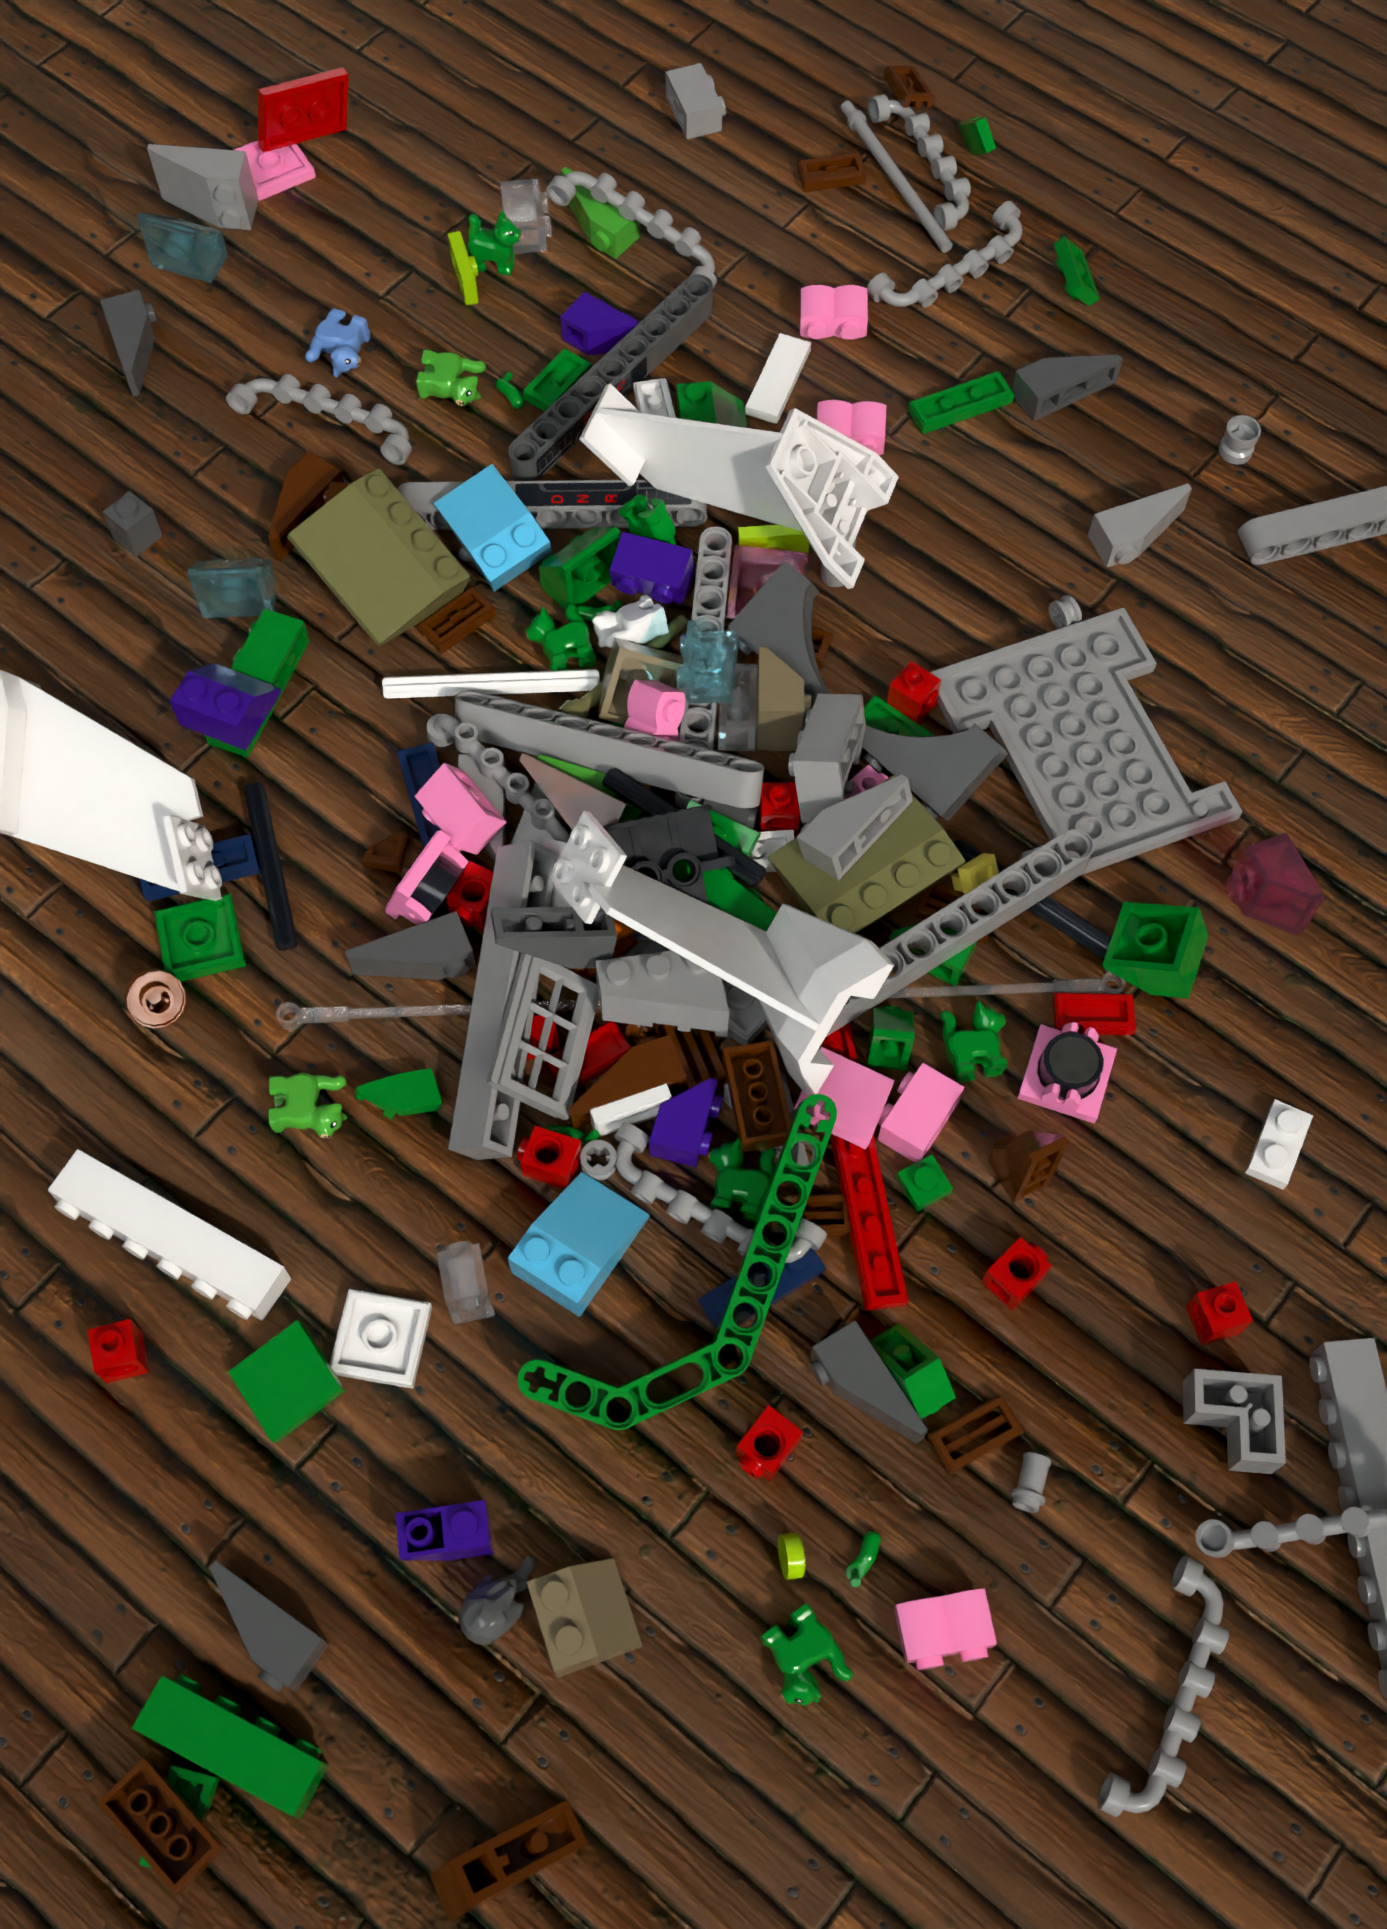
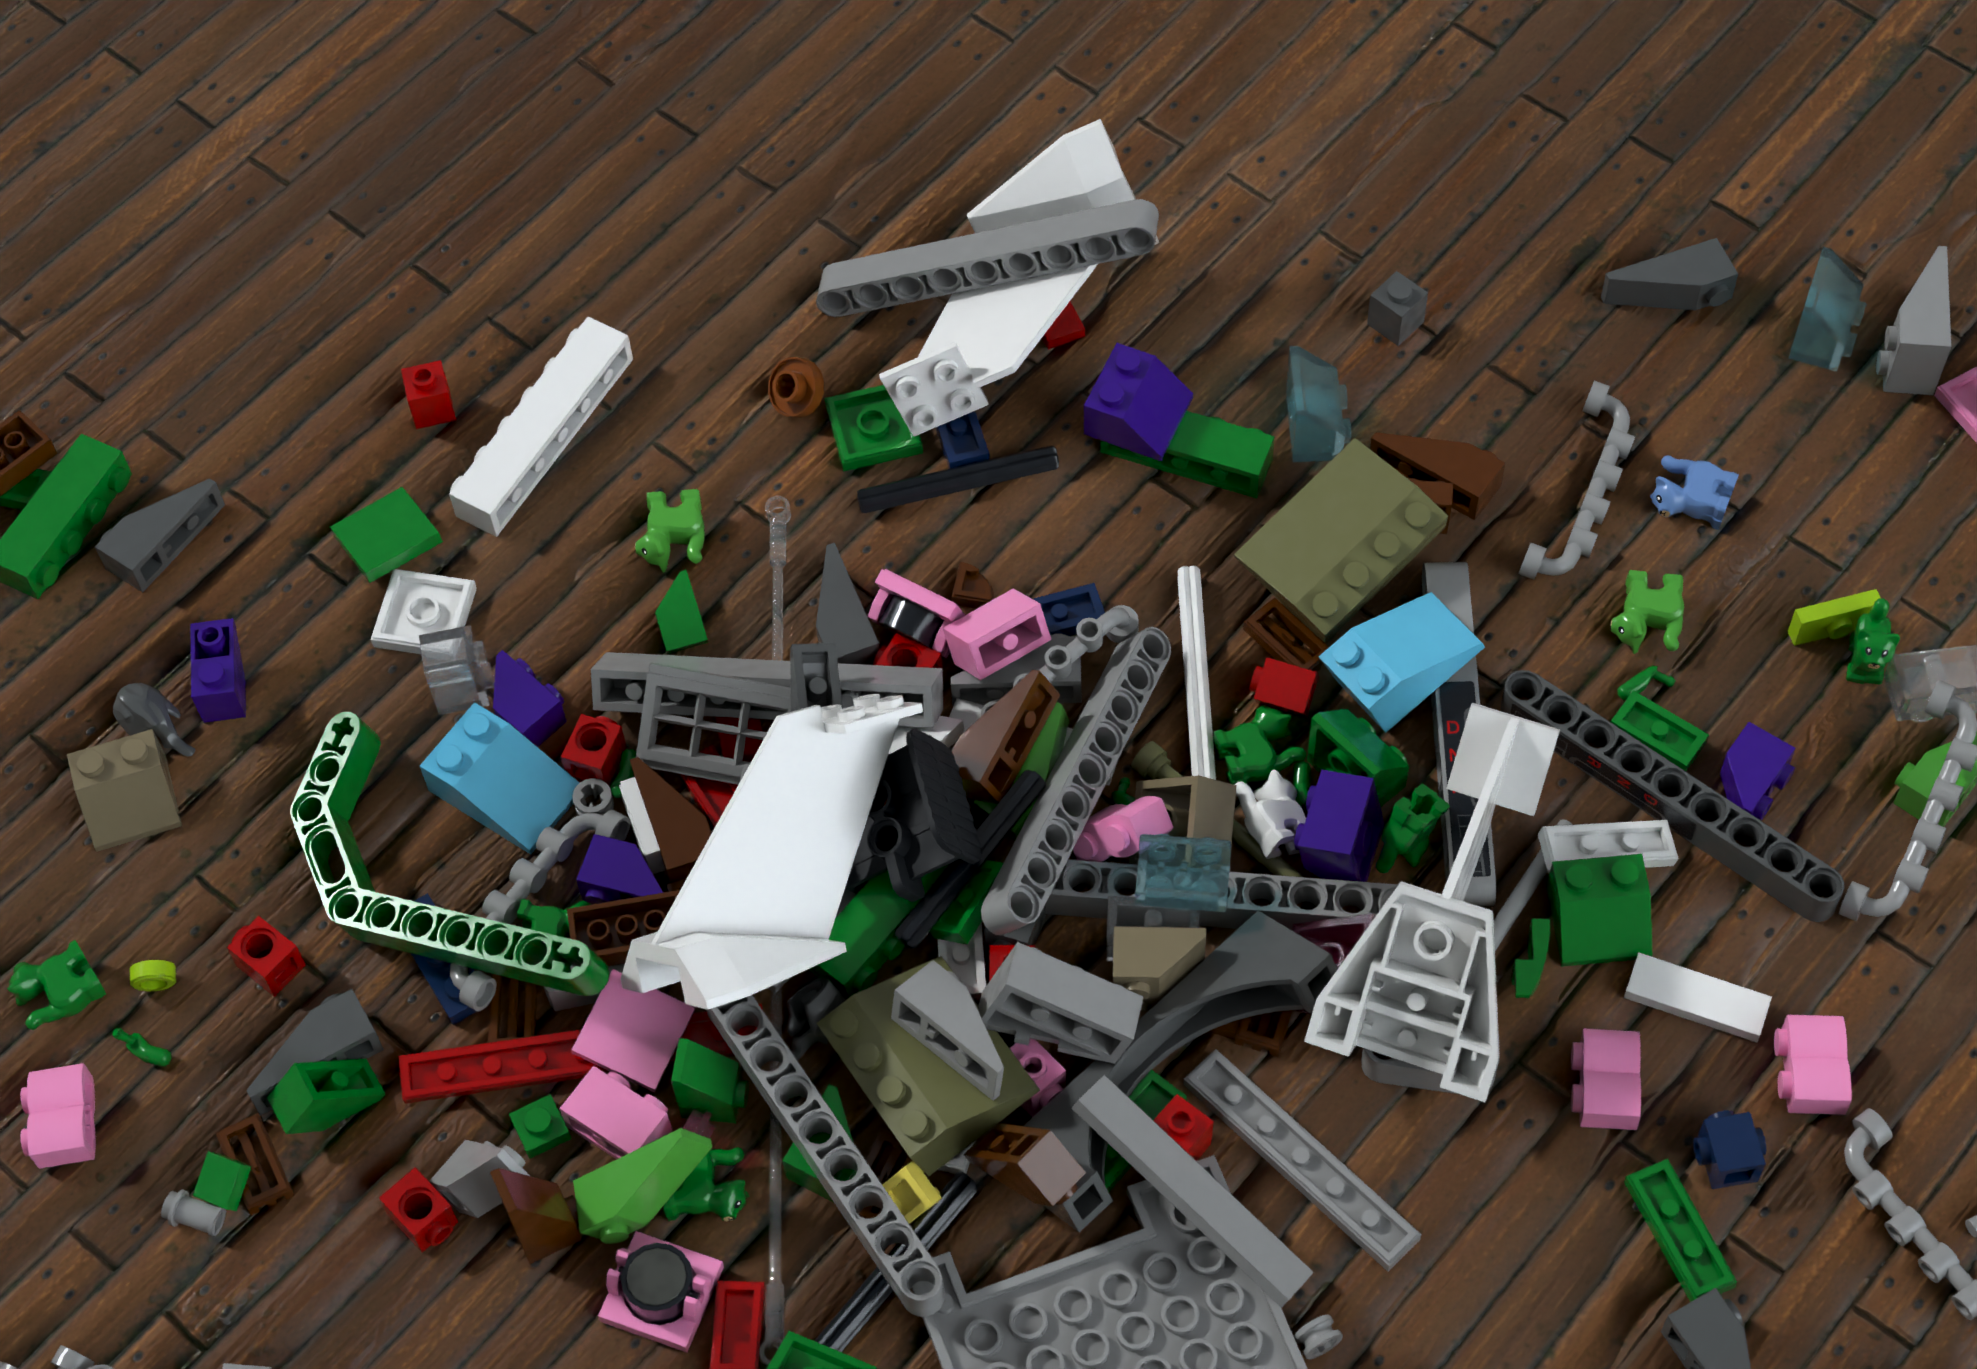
camera: 95 degrees right, 5 degrees down
none -> green tile [193,1151,252,1211]
none -> light grey slope [429,1140,530,1218]
none -> dark purple slope [493,650,567,747]
none -> bright green slope [573,1128,712,1244]
none -> clear pink plate [683,1109,716,1138]
none -> light grey beam [816,199,1159,317]
none -> reddish brown slope [964,1123,1086,1206]
none -> light grey tile [1071,1075,1314,1308]
none -> light grey tile [1184,1049,1421,1272]
none -> red brick [1250,657,1320,718]
none -> dark blue brick [1693,1110,1766,1189]

